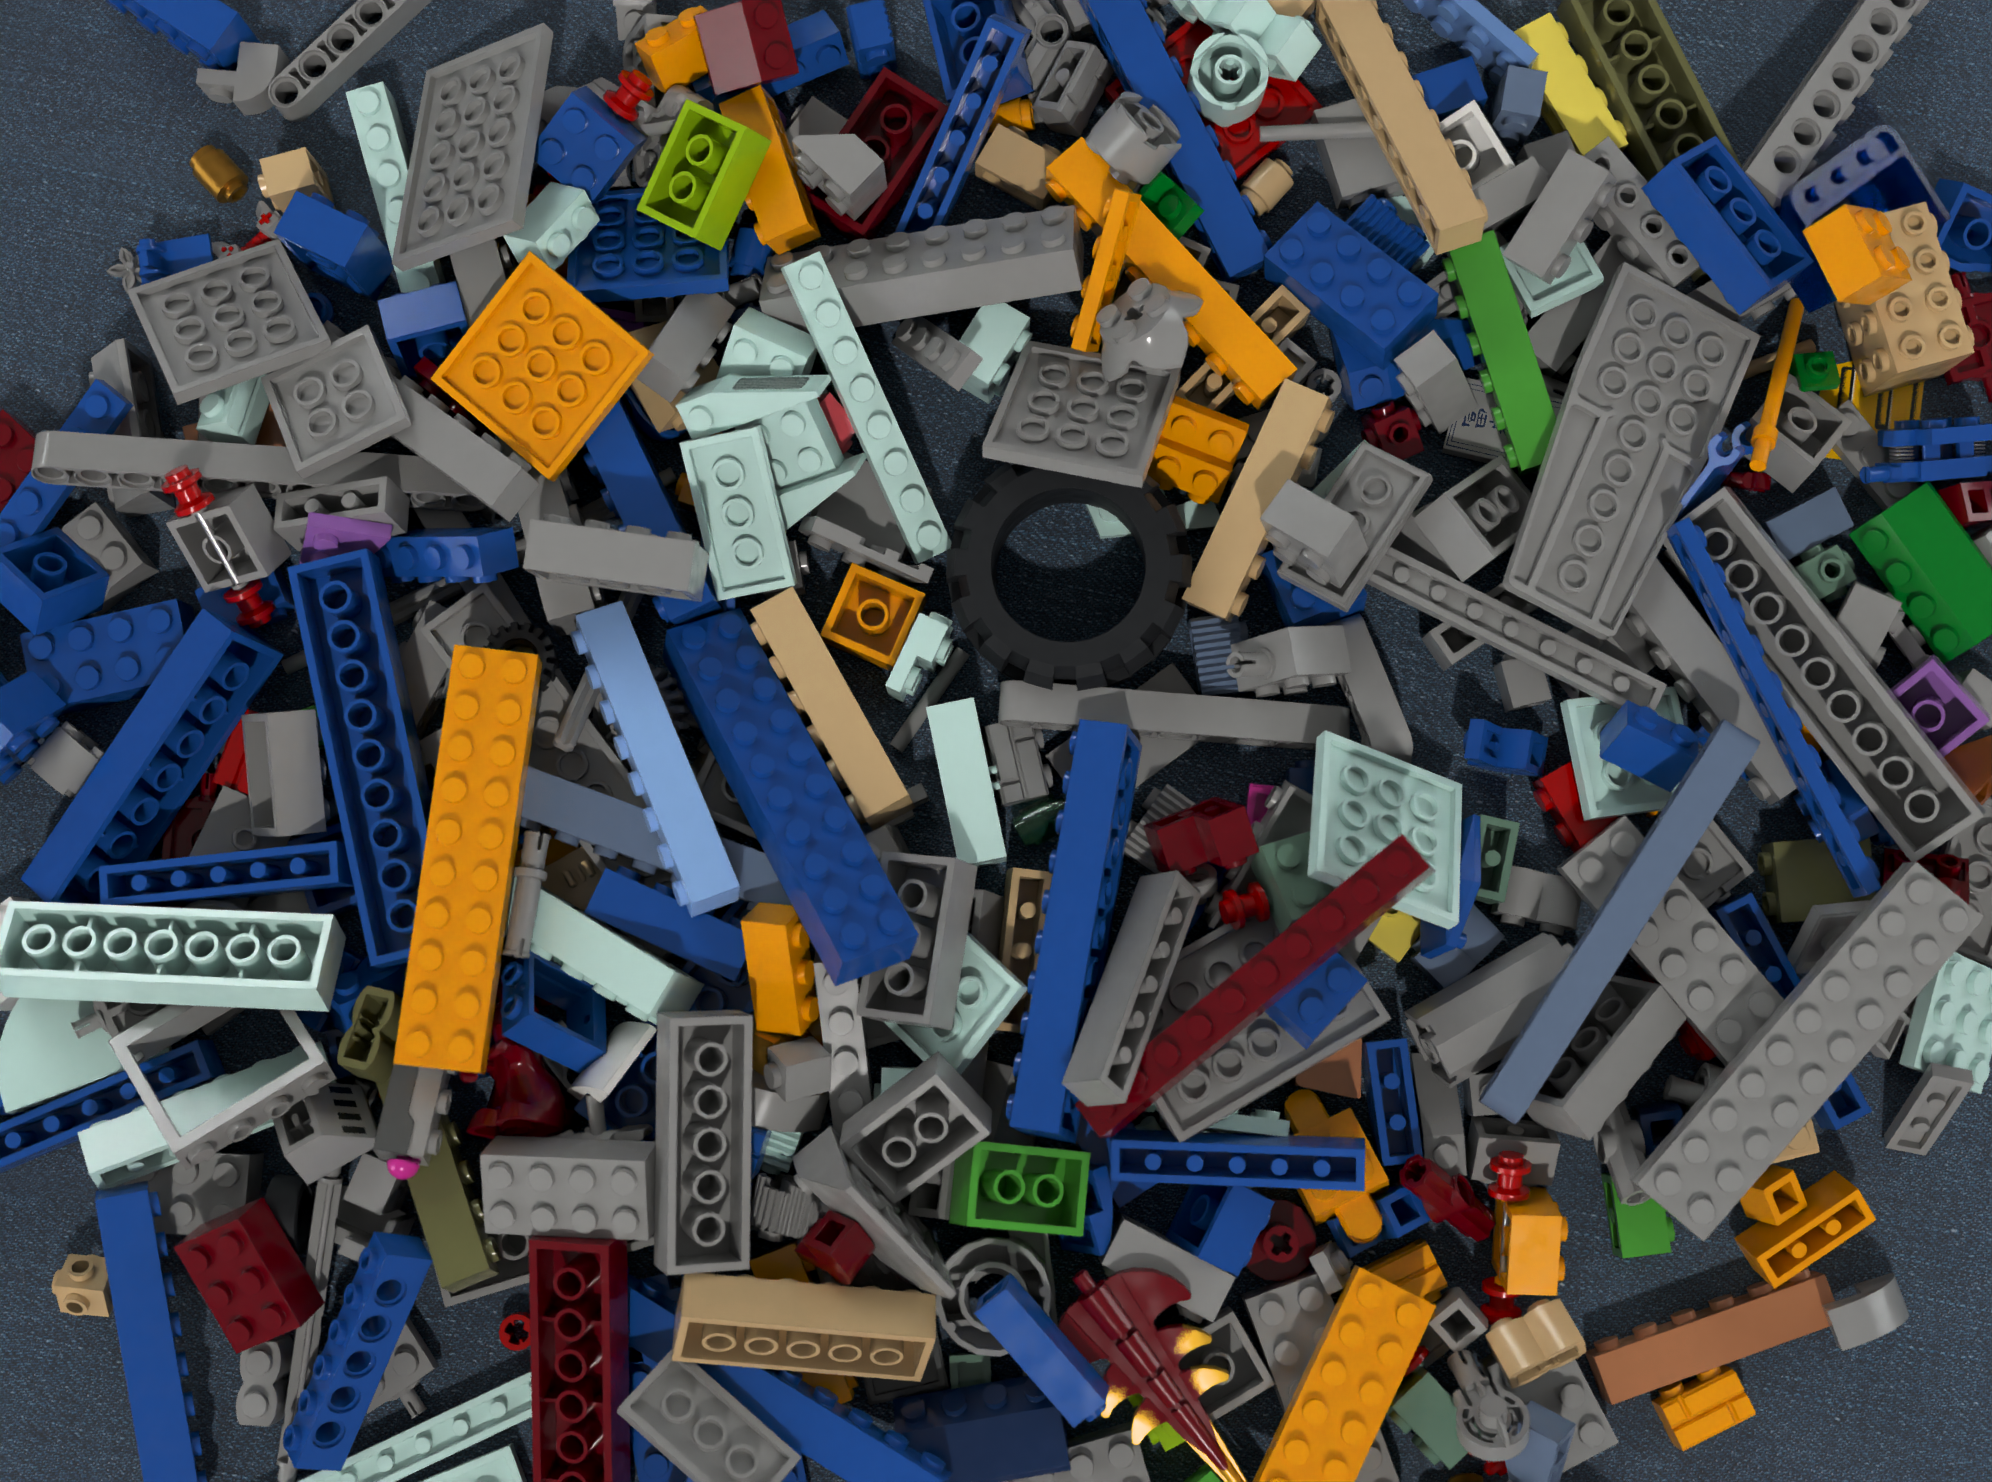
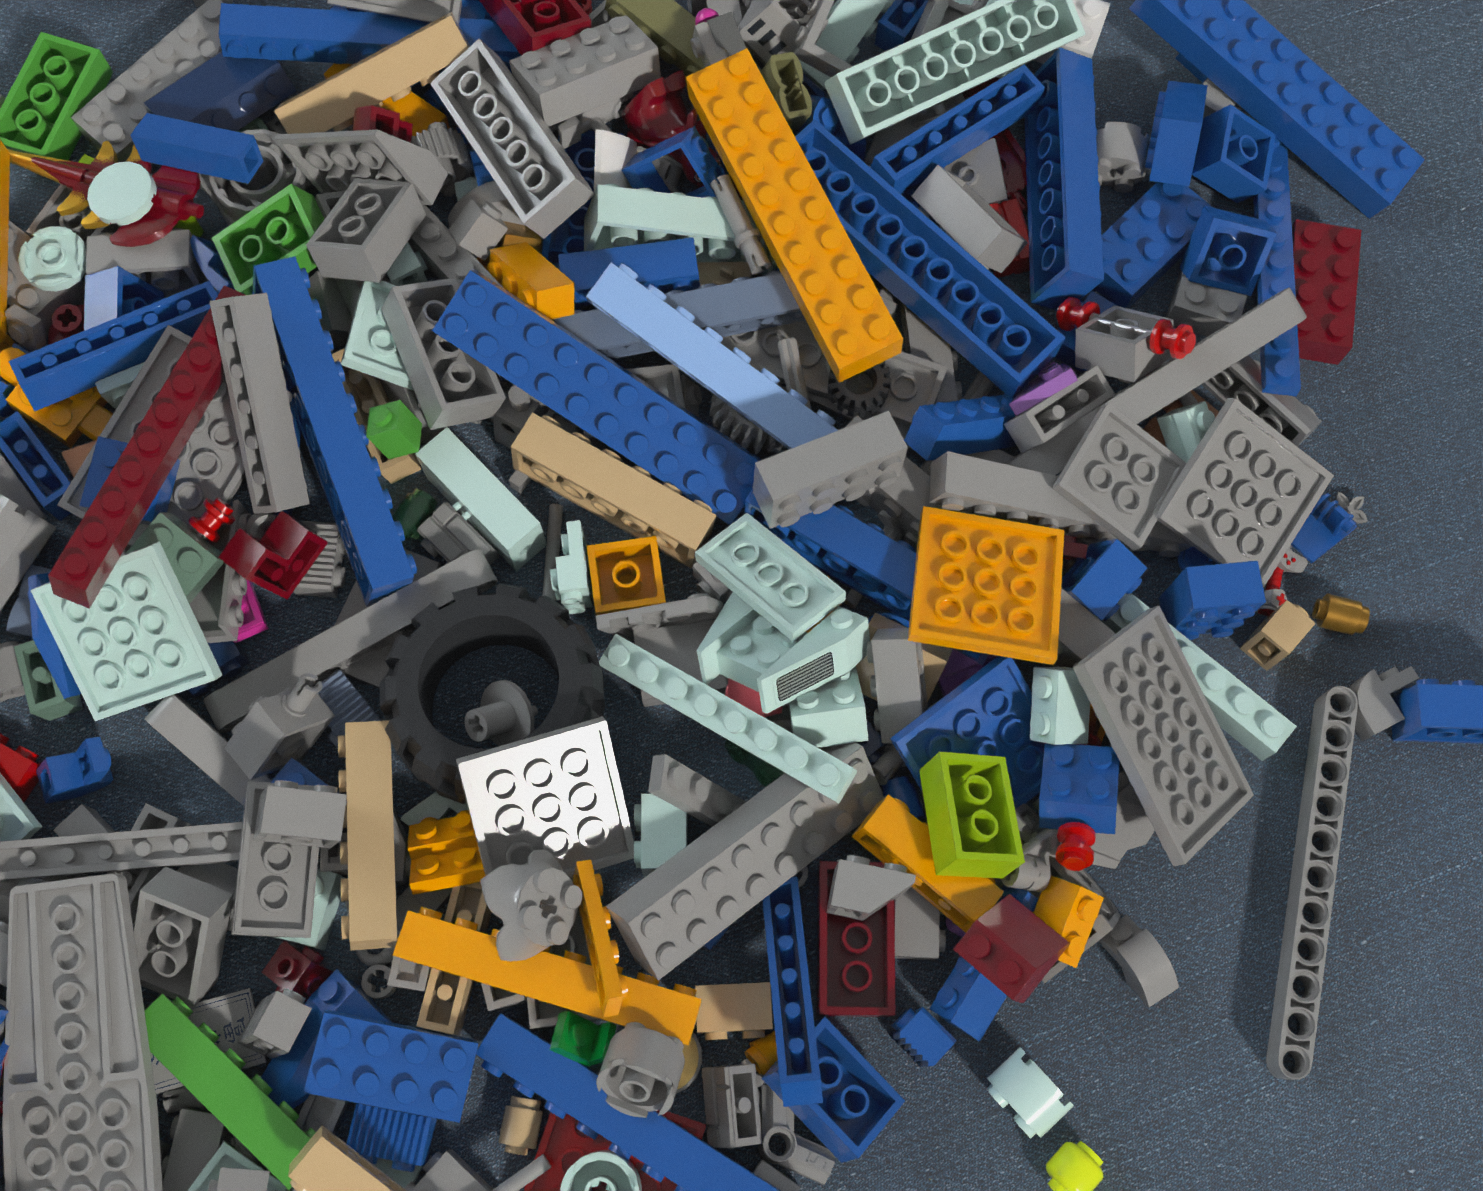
camera: 145 degrees right, 10 degrees down
none -> light aqua tile [18,226,87,292]
none -> light aqua tile [87,161,157,226]
none -> bright green brick [366,400,422,459]
none -> light grey piece [465,680,538,746]

